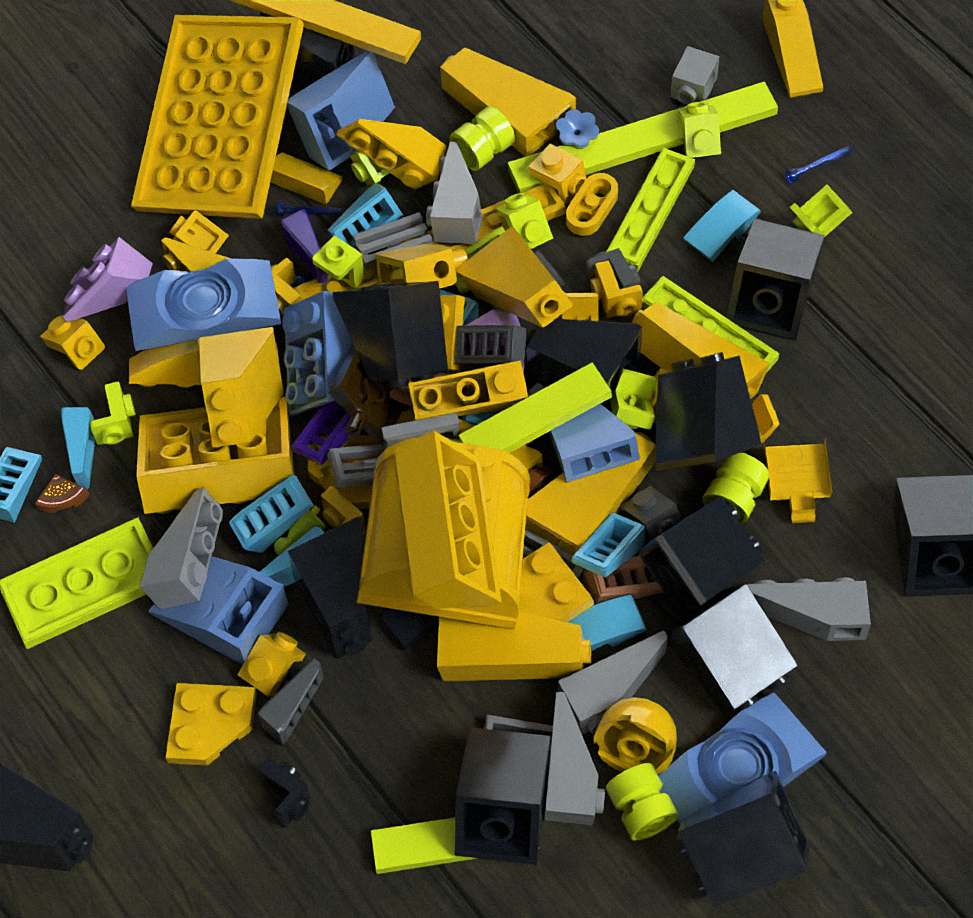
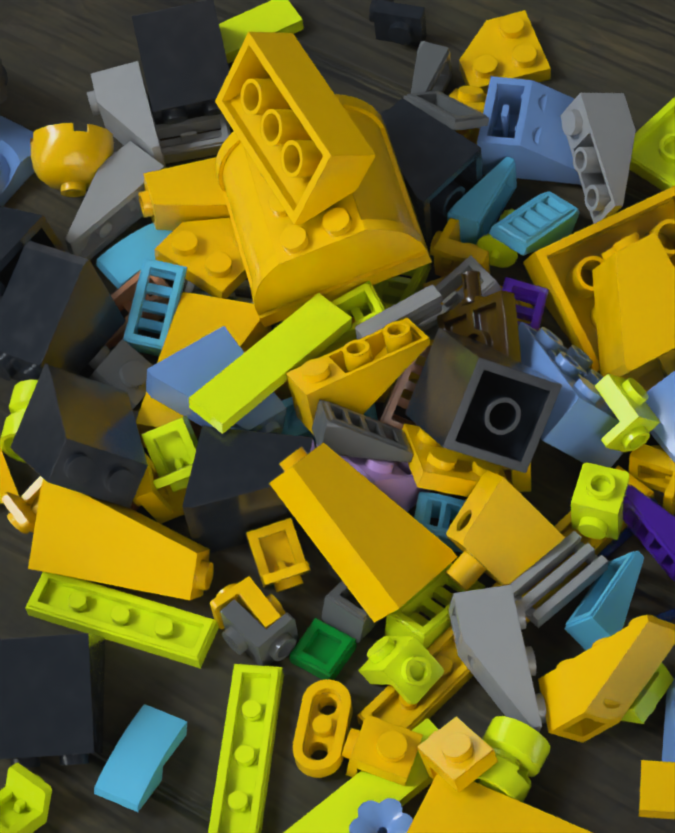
camera: 165 degrees right, 5 degrees down
neon yellow wheel [606,763,679,841] -> none
none -> green tile [289,618,357,680]
none -> dark grey slope [404,91,489,131]
none -> yellow bracket [417,717,498,793]
none -> neon yellow bracket [595,374,660,452]

